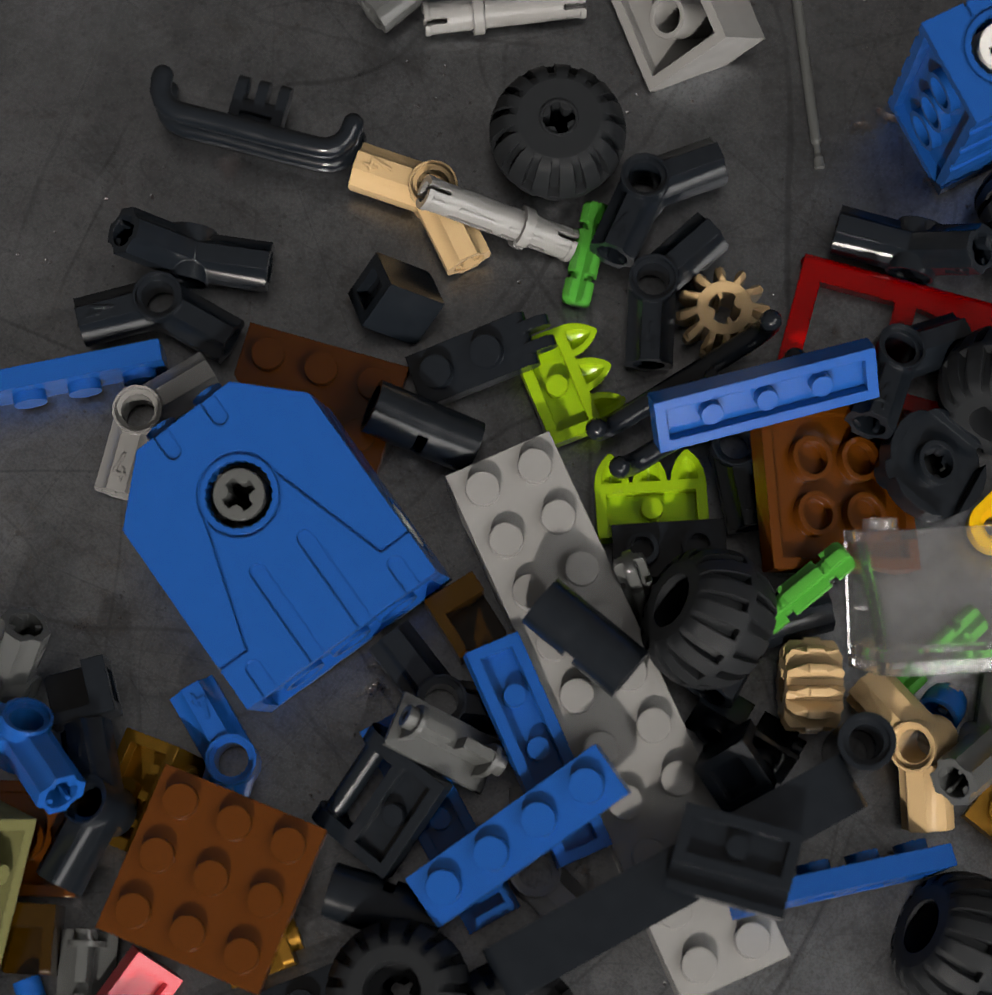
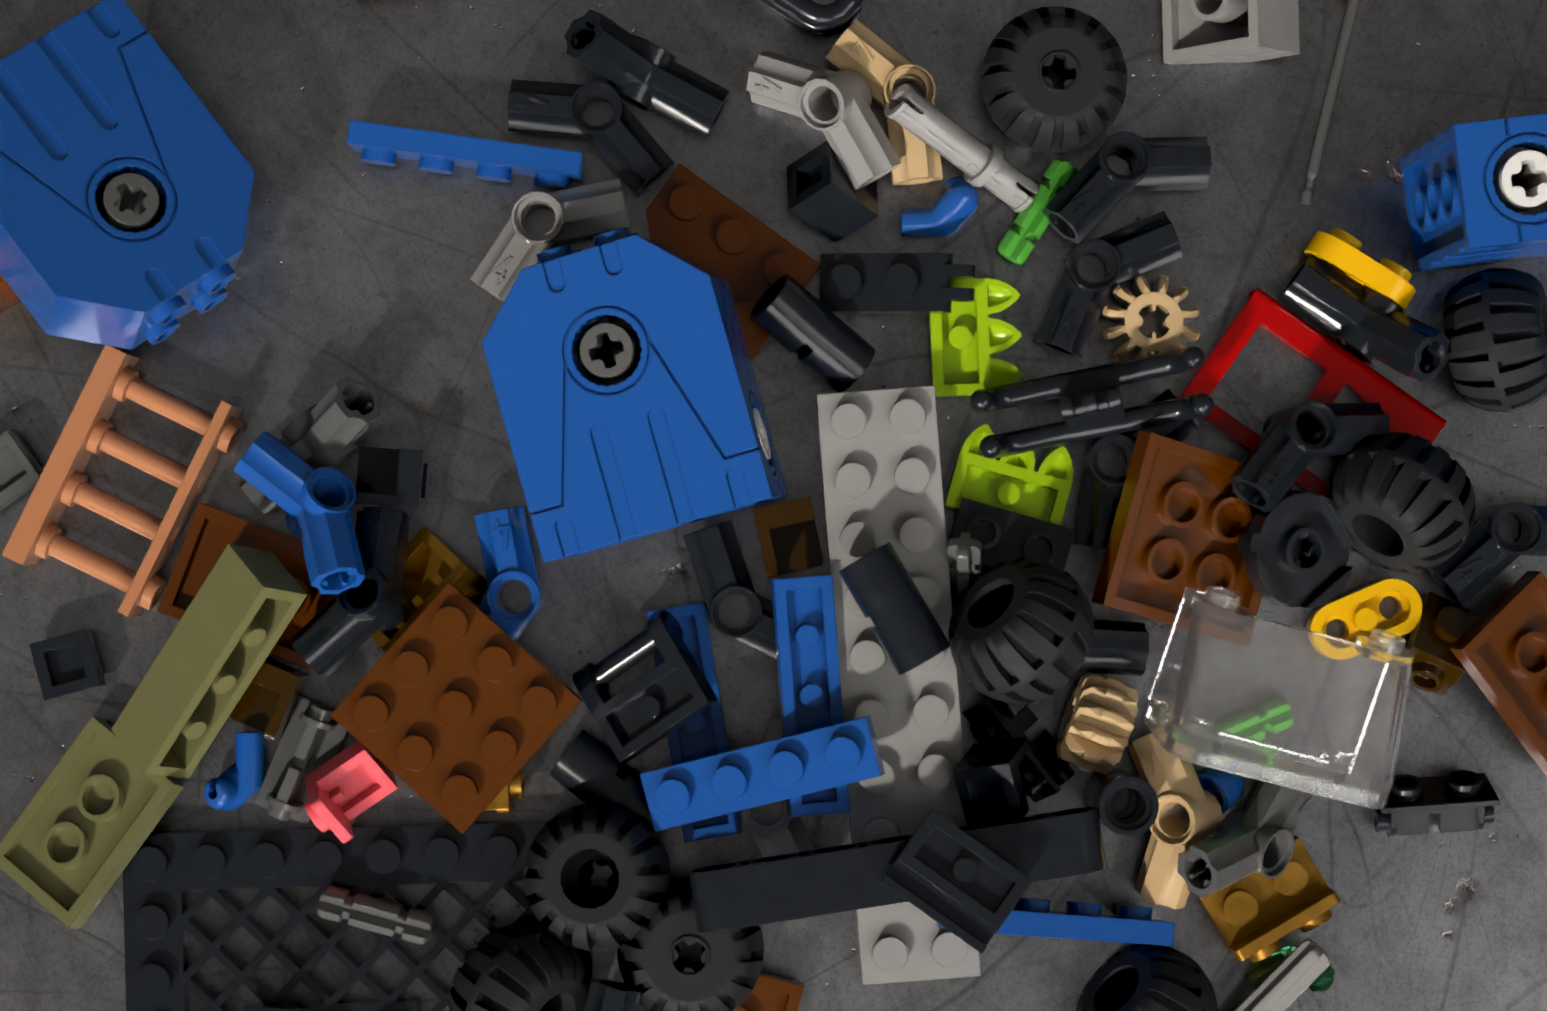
camera: 20 degrees right, 10 degrees up
dark grey hinge [382,691,508,794] -> none
blue plate [647,337,880,453] -> none
bright green axle [773,542,856,634] -> none
none -> light grey piece [746,51,901,190]
none -> blue arm [901,176,979,237]
none -> yellow plate [1304,227,1416,312]

